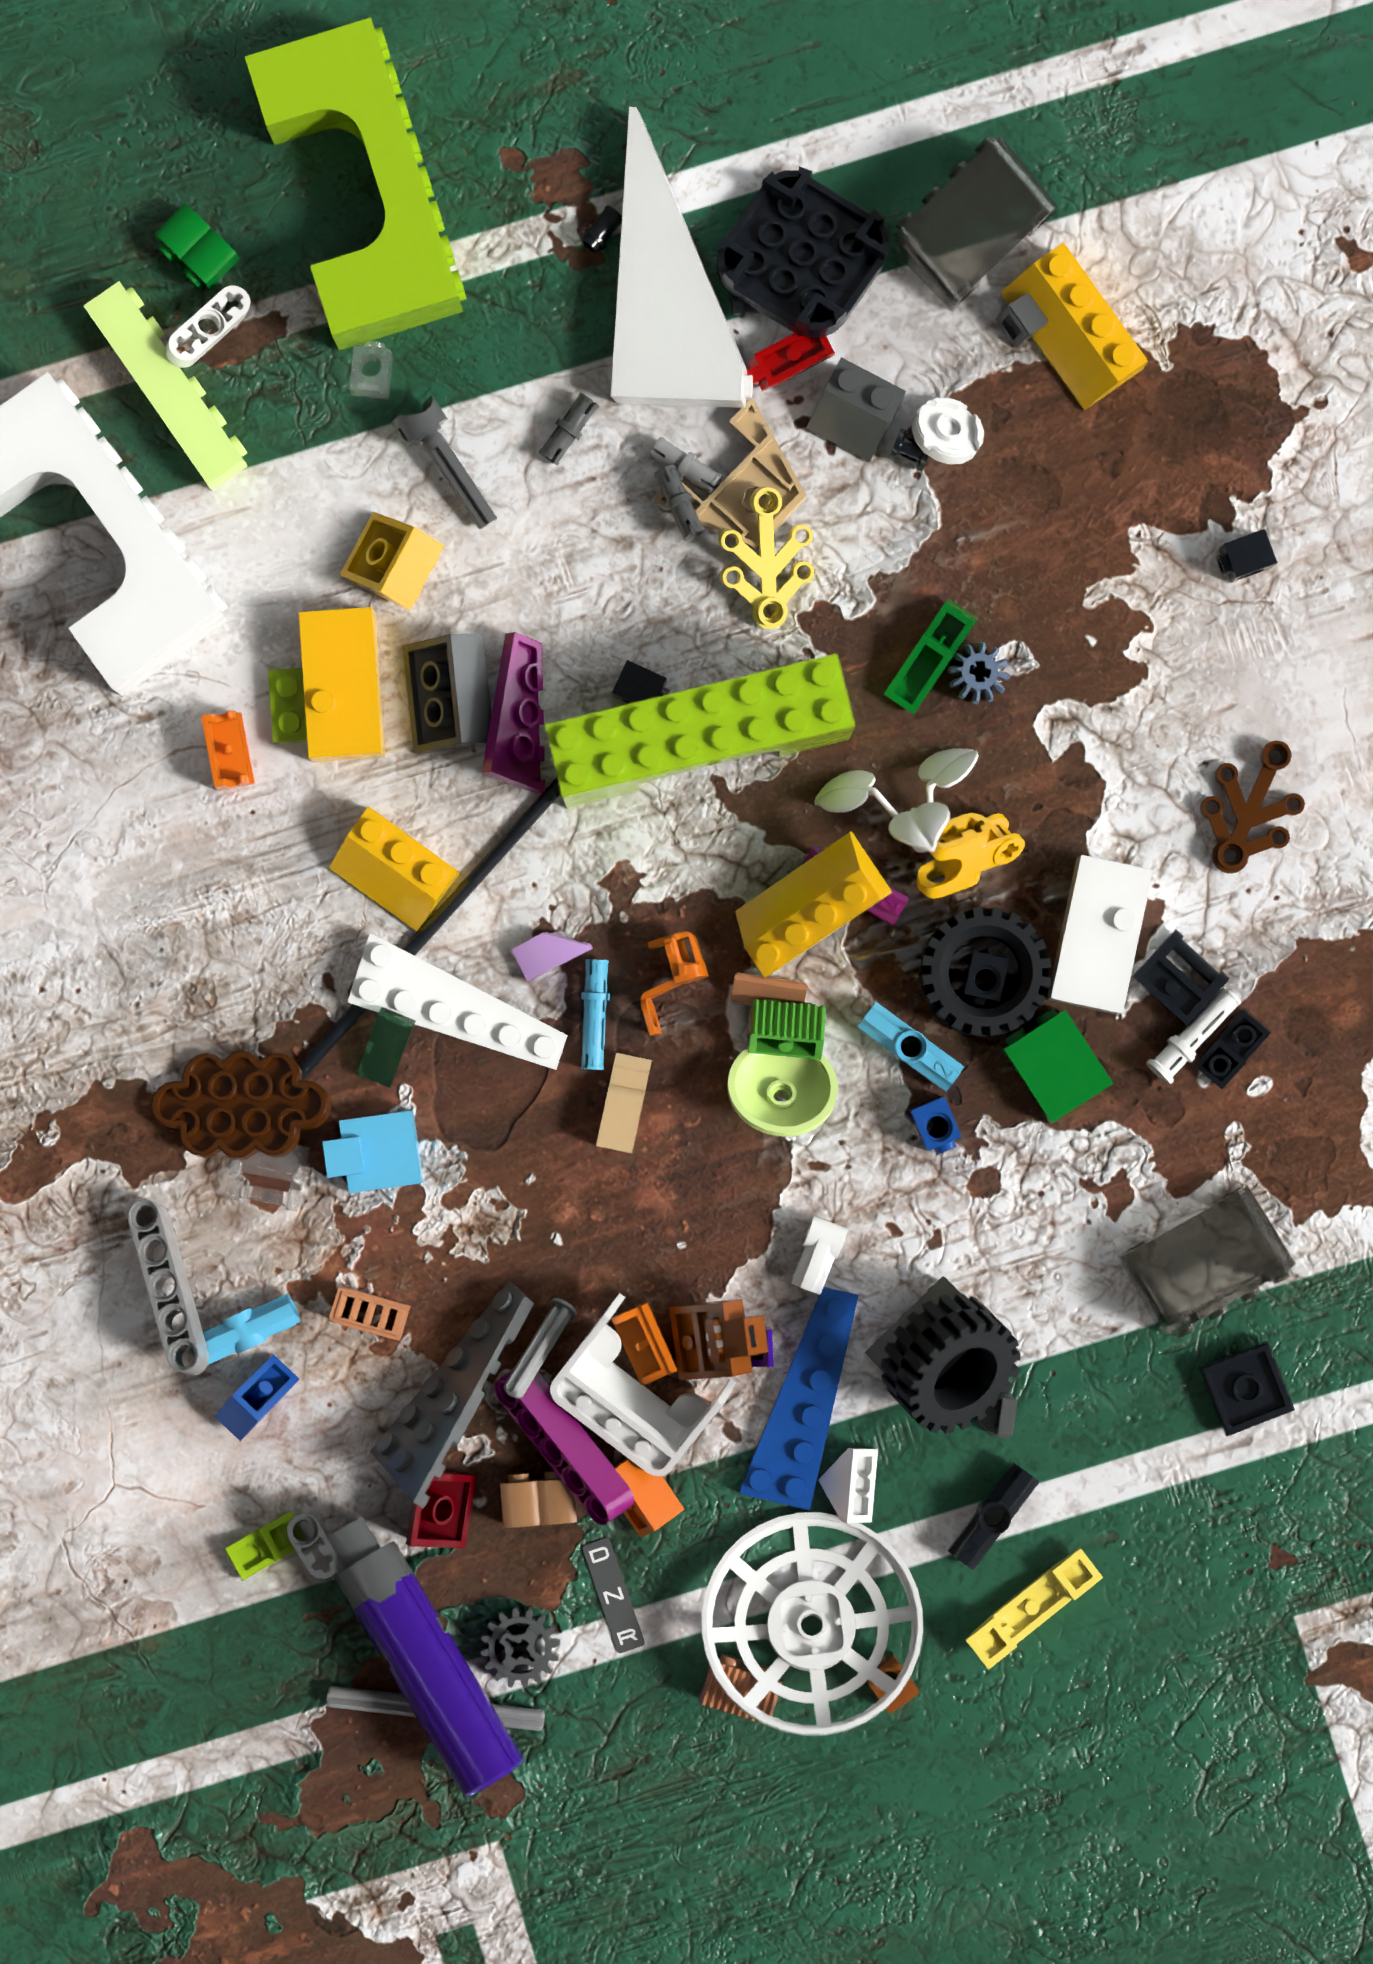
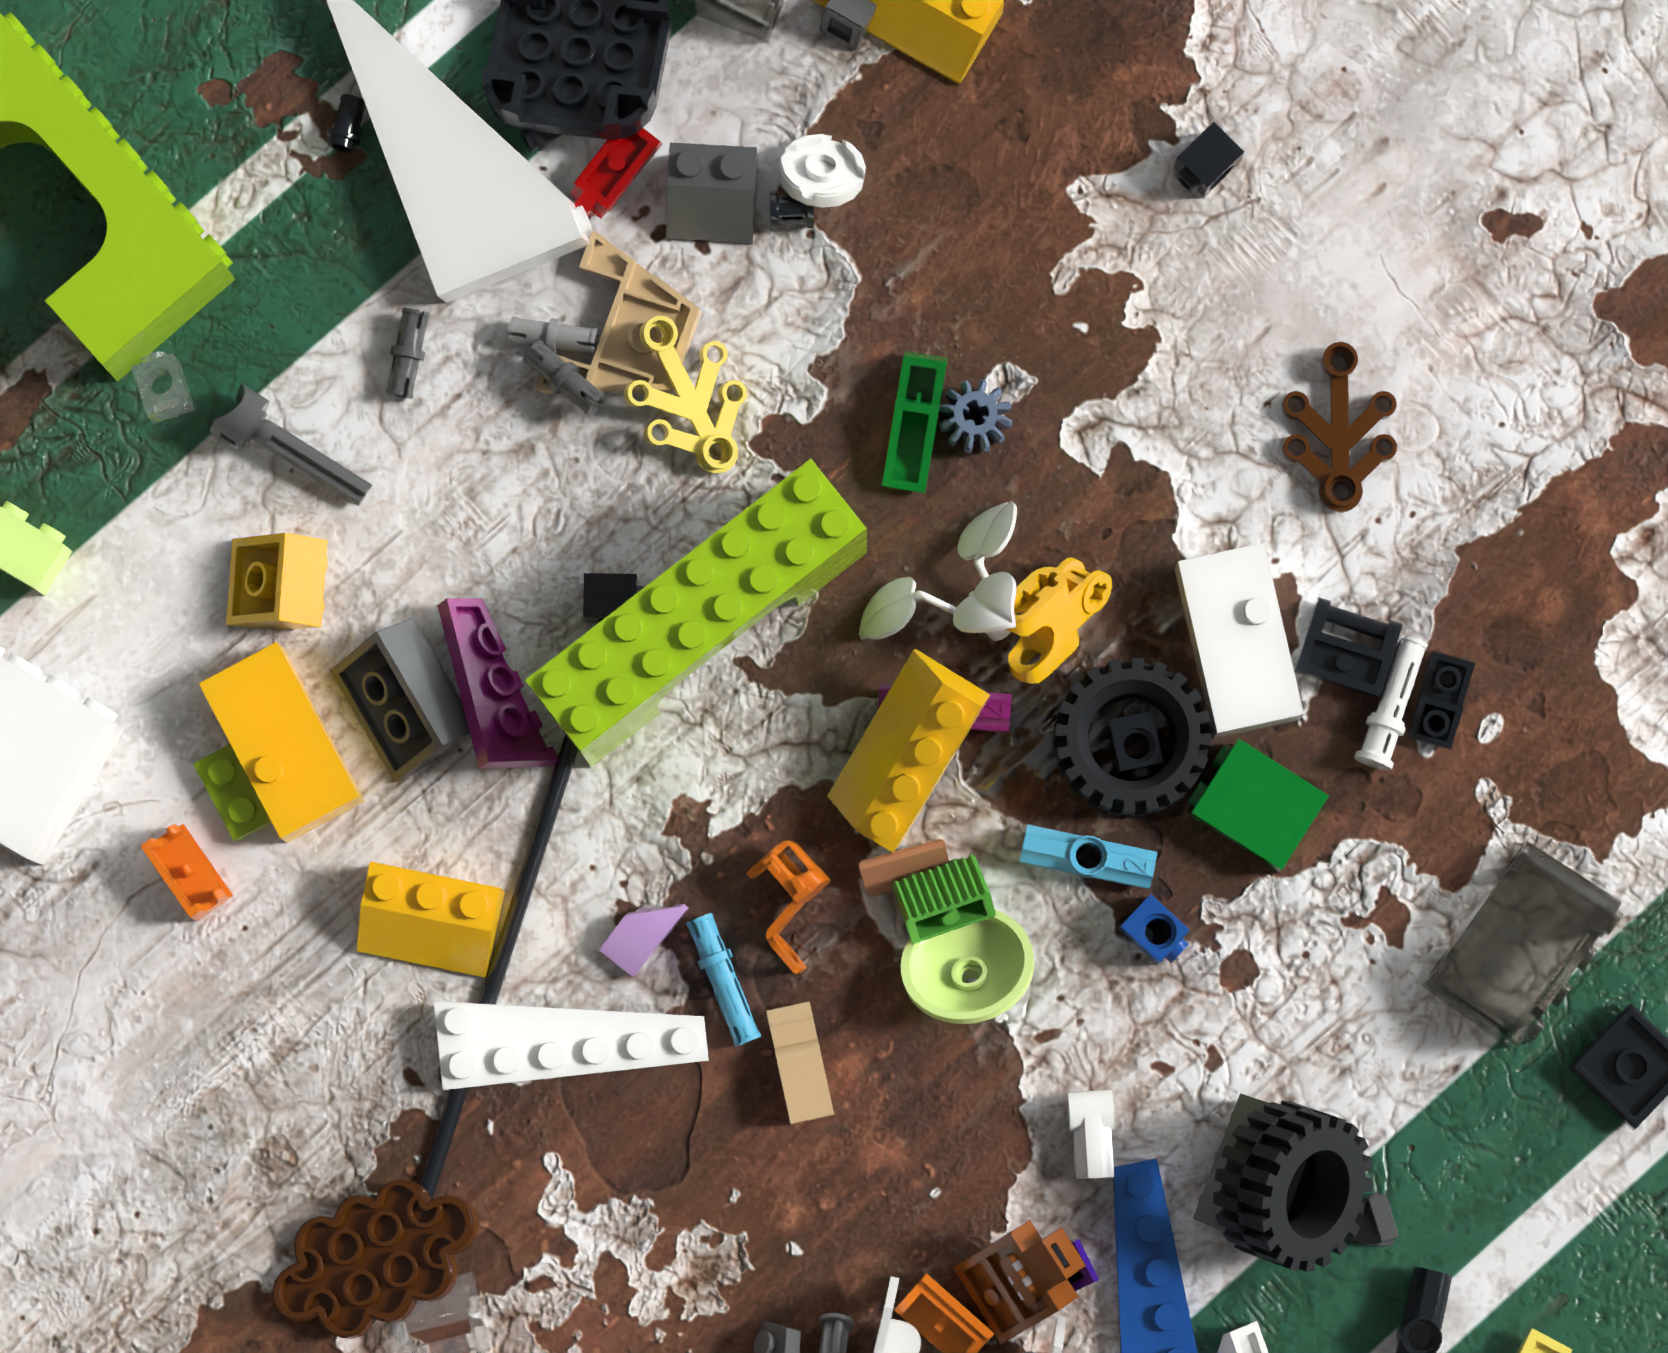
camera: 20 degrees left, 5 degrees down
medium azure piece [322,1110,424,1193] -> none
clear green tile [356,1007,416,1088] -> none

